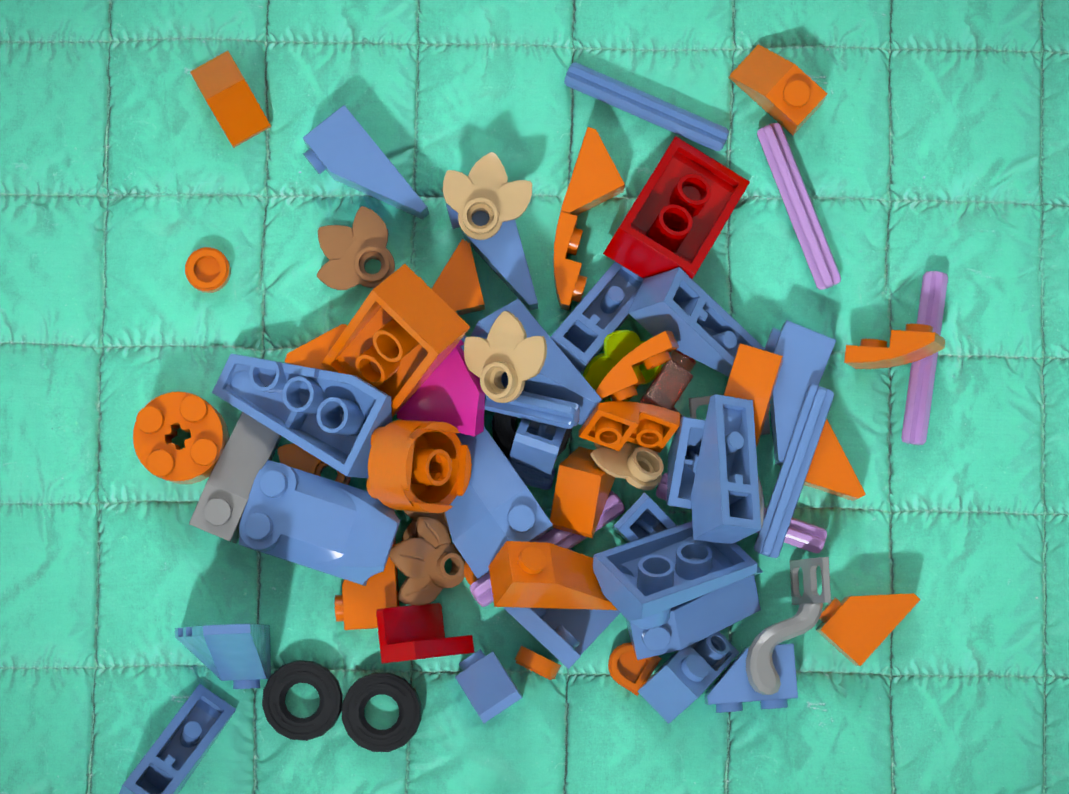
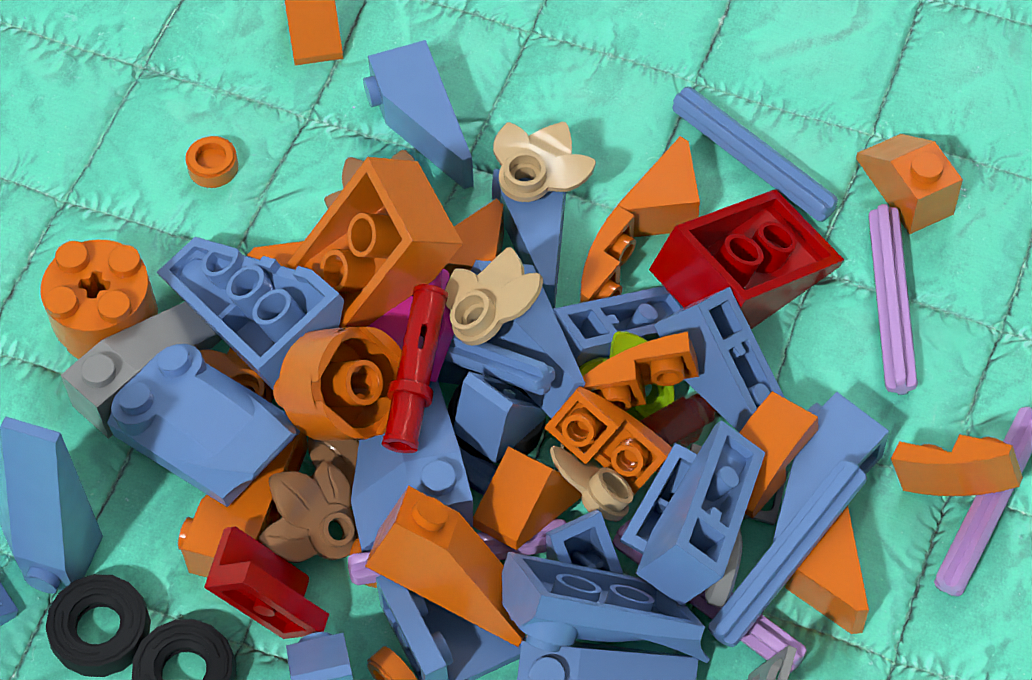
camera: 20 degrees right, 25 degrees down
none -> red pin [382,284,448,453]

